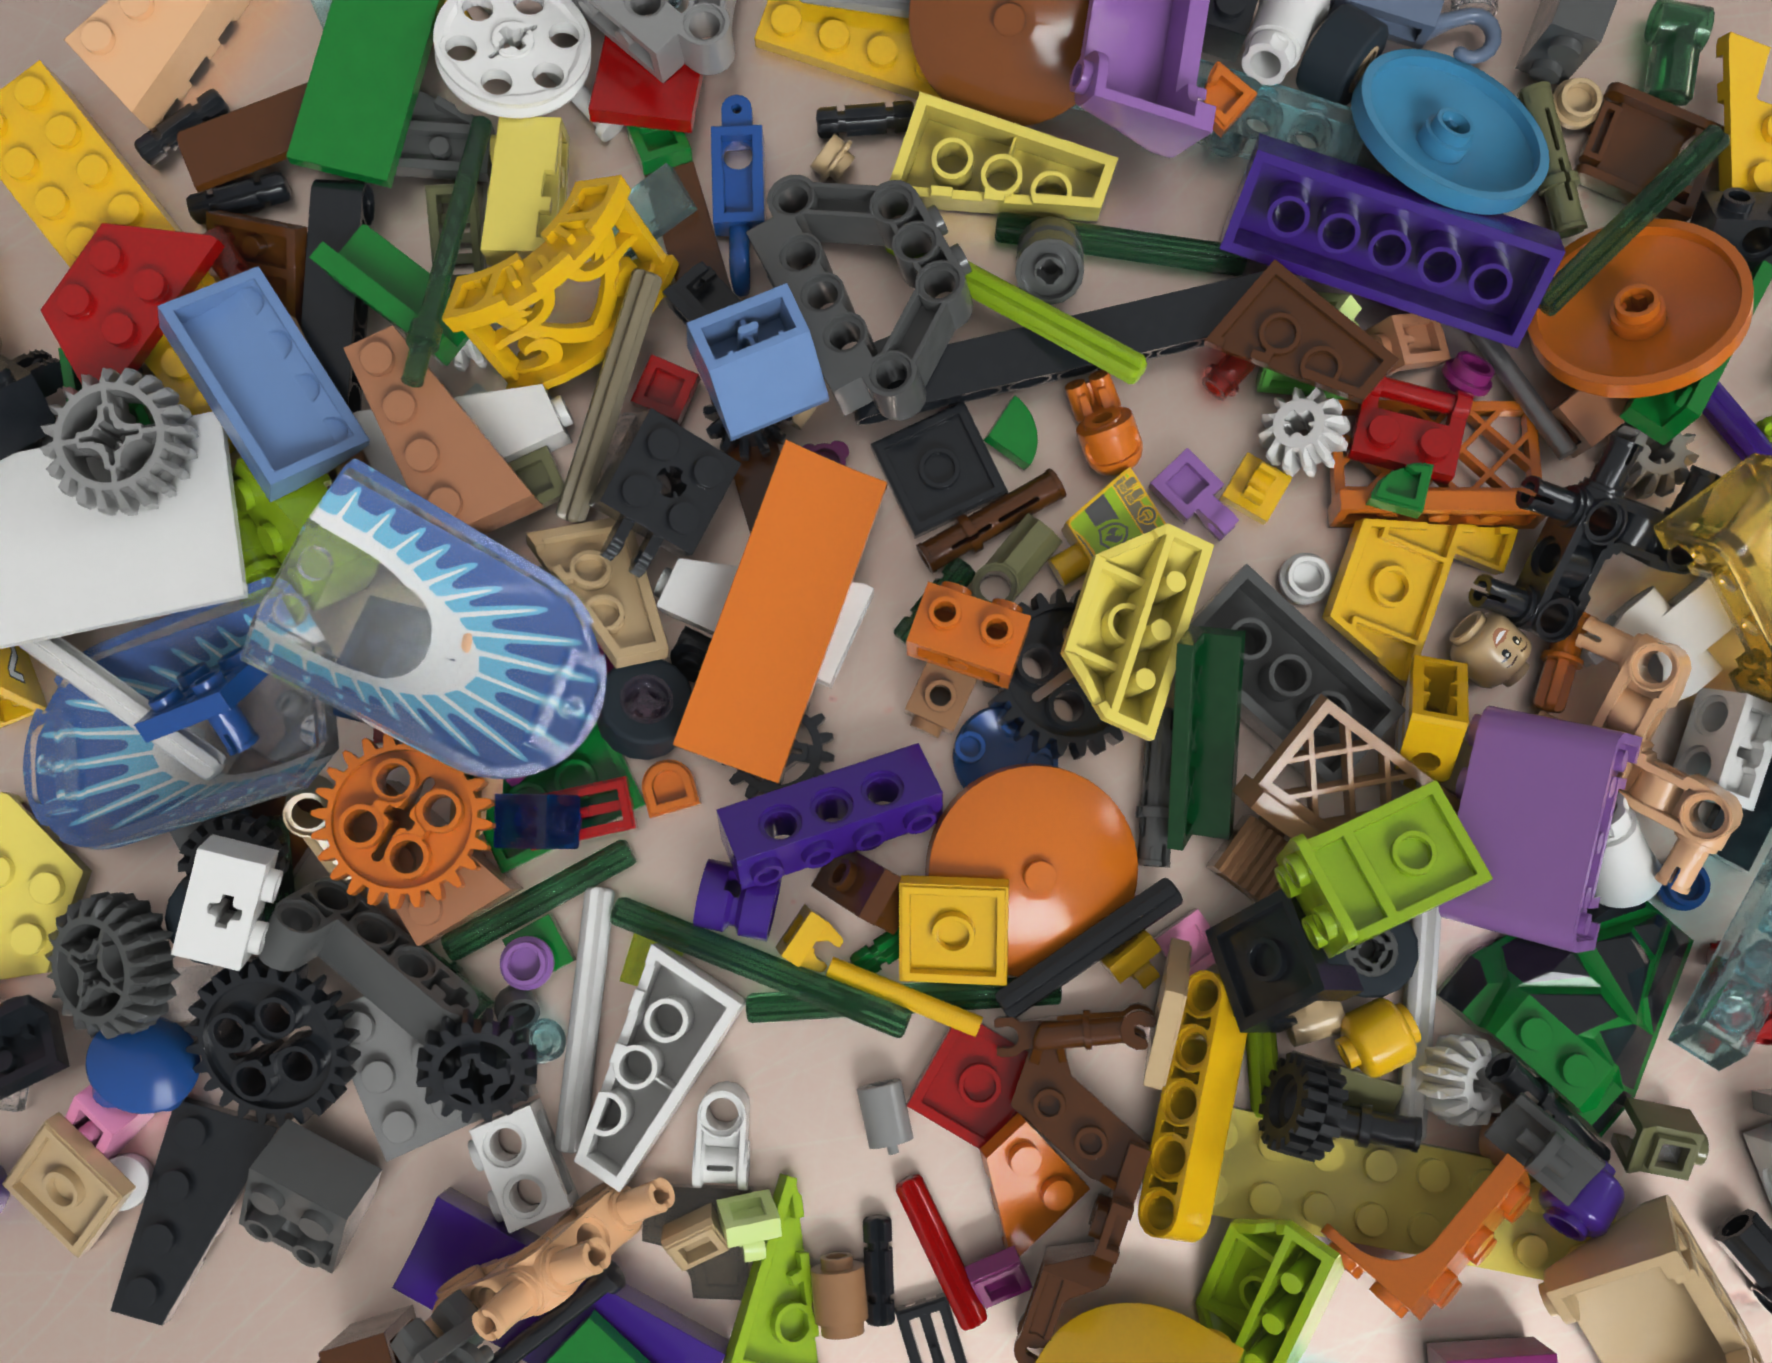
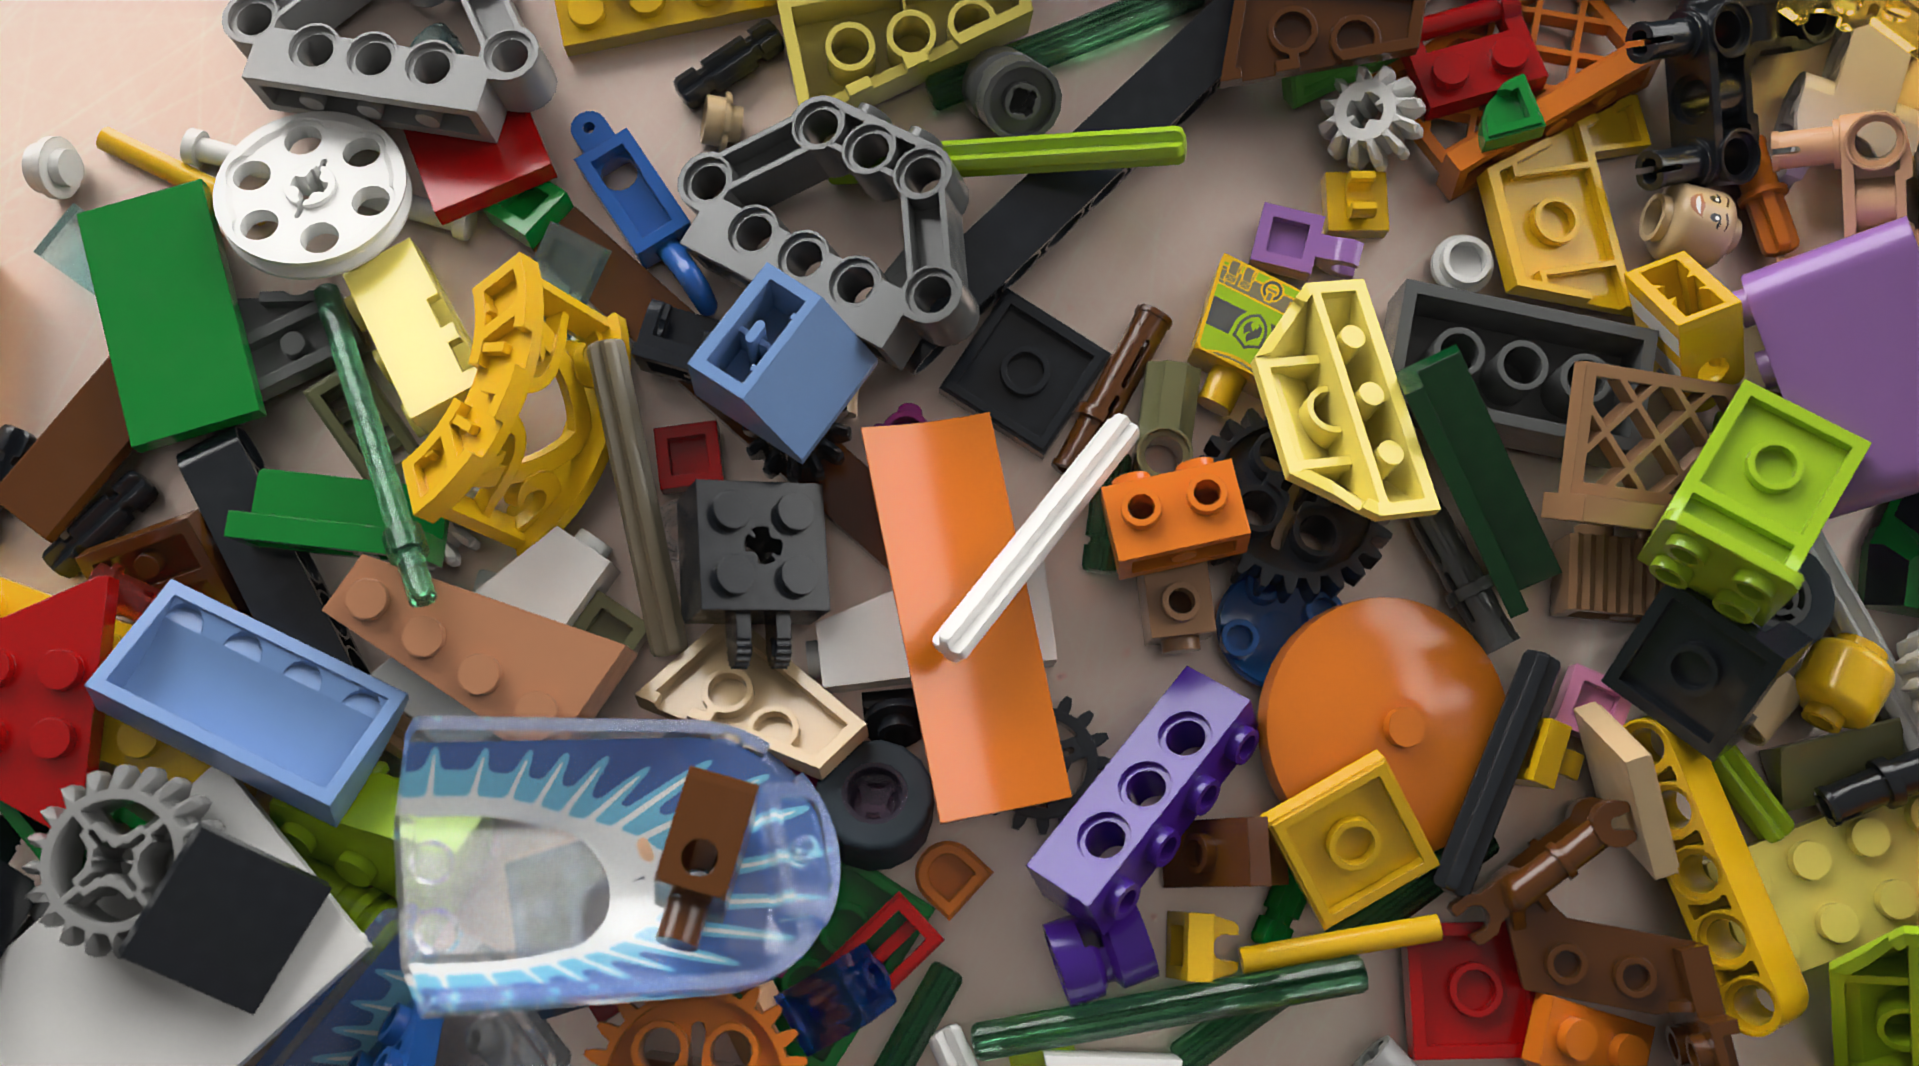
camera: 35 degrees left, 5 degrees down
green tile [983,396,1038,470] -> none
orange piece [1065,370,1143,476] -> none
clear red pin [1202,354,1257,401] -> none
black tyre [1258,1052,1349,1162] -> none
none -> black tile [118,821,332,1015]
none -> reddish brown torso [654,765,760,952]
none -> white axle [933,413,1140,663]

